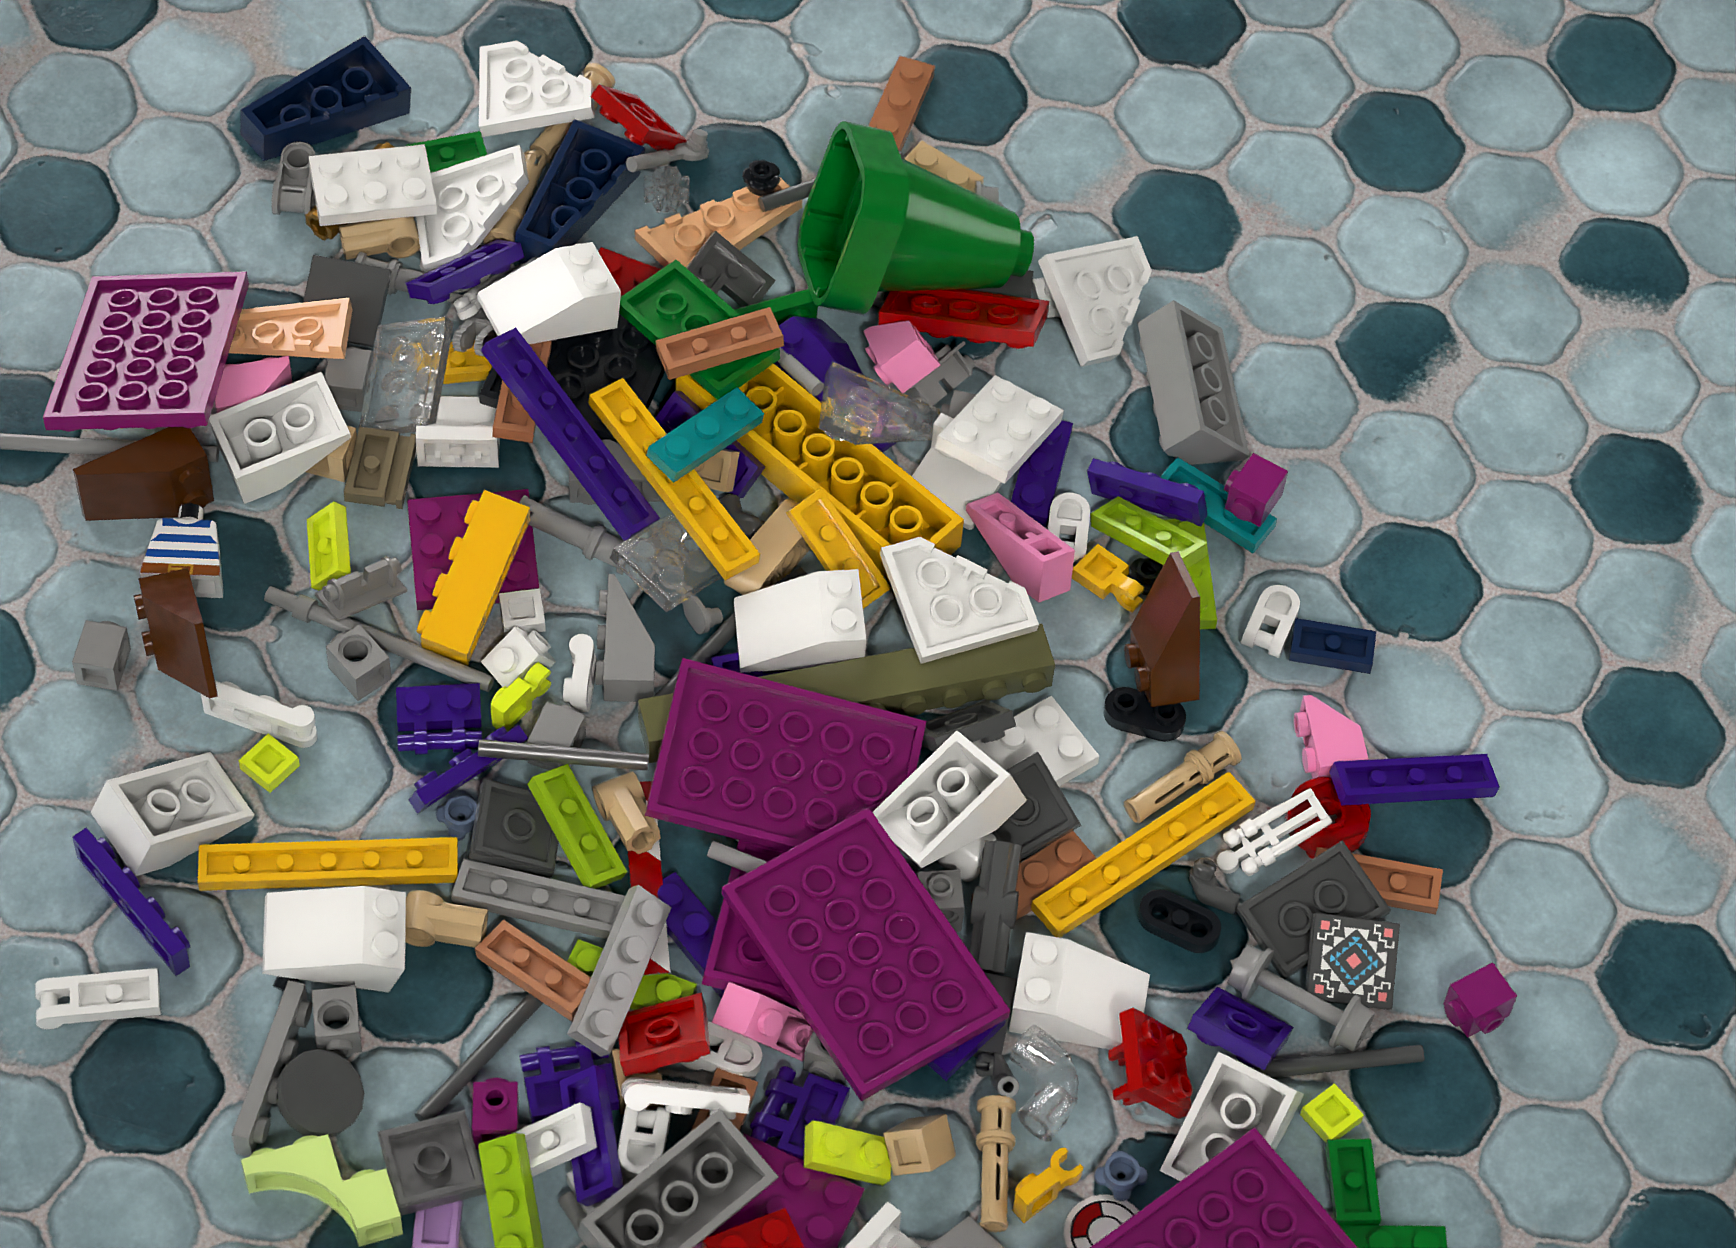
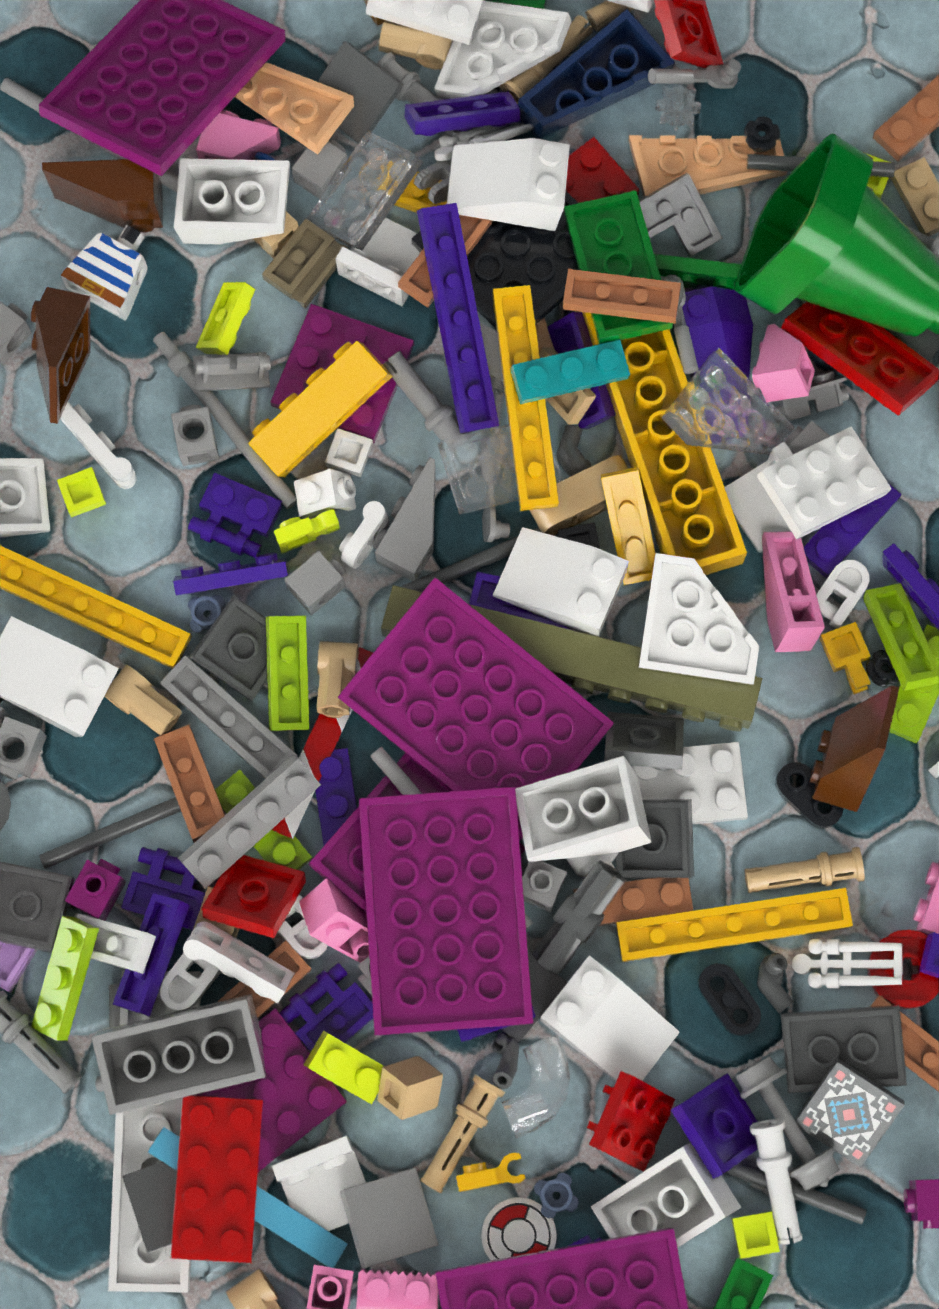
camera: 35 degrees right, 20 degrees up
flat silver bar [478,740,649,771] -> none
none -> white pin [750,1119,803,1244]

